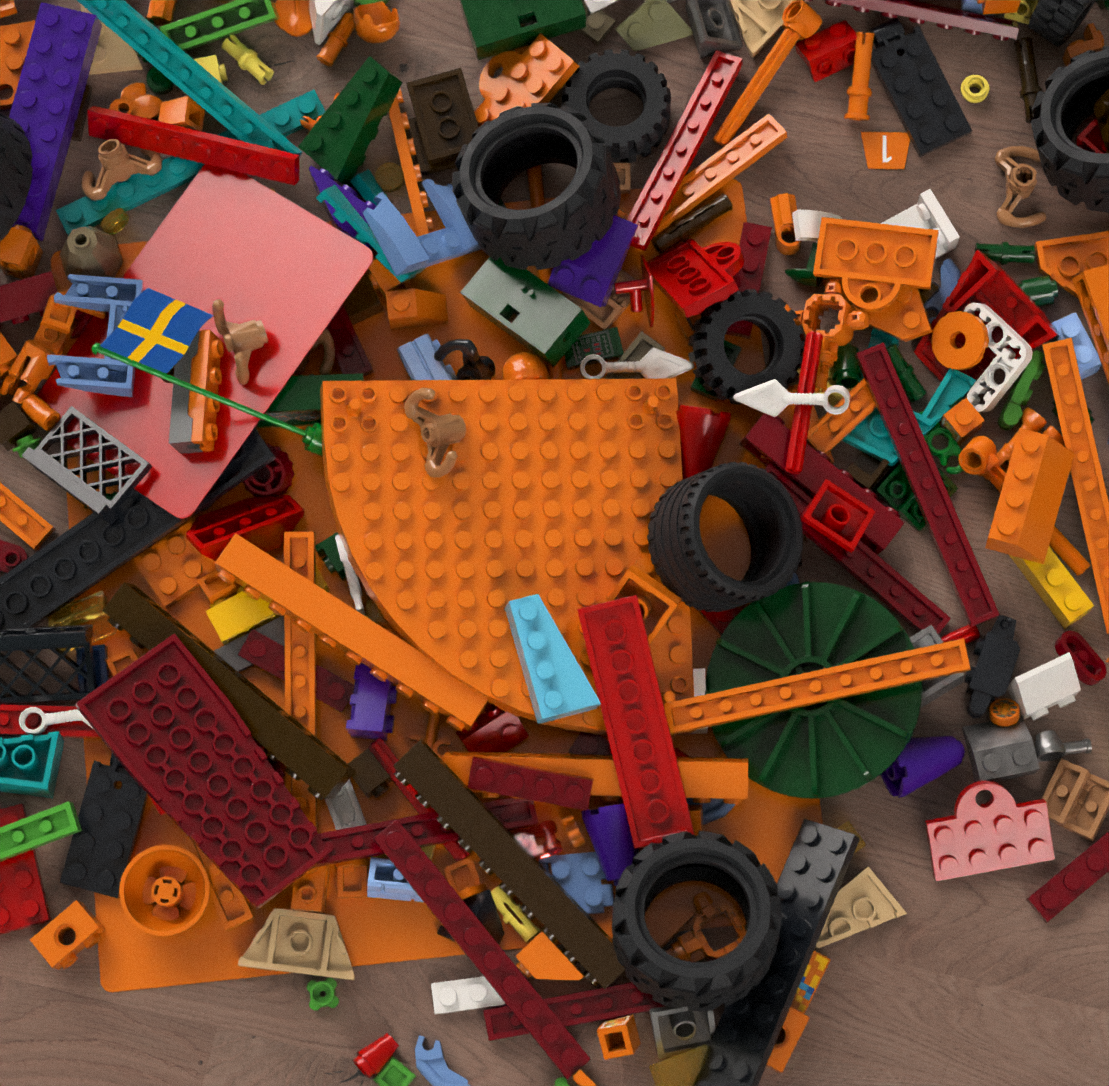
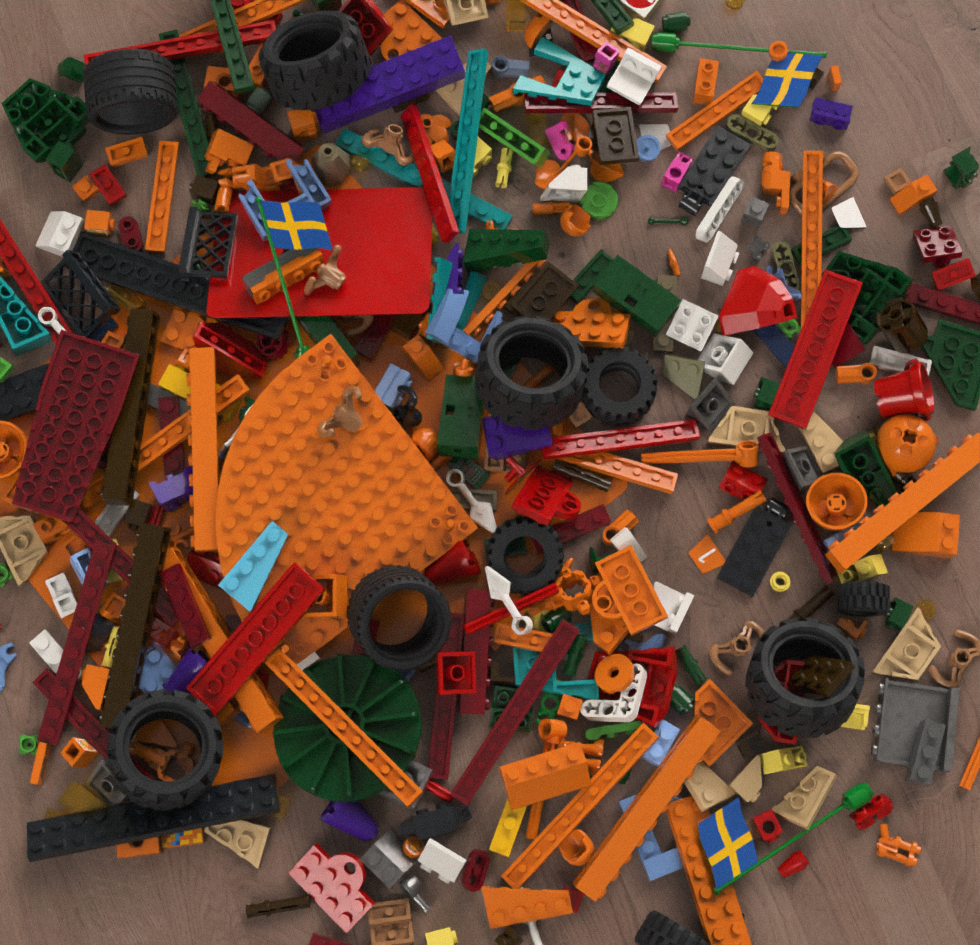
camera: 50 degrees right, 0 degrees up
none -> white slope [45,572,77,618]
none -> dark brown pin [246,894,310,919]
none -> orange piece [453,359,473,377]
none -> dark green tile [570,249,613,304]

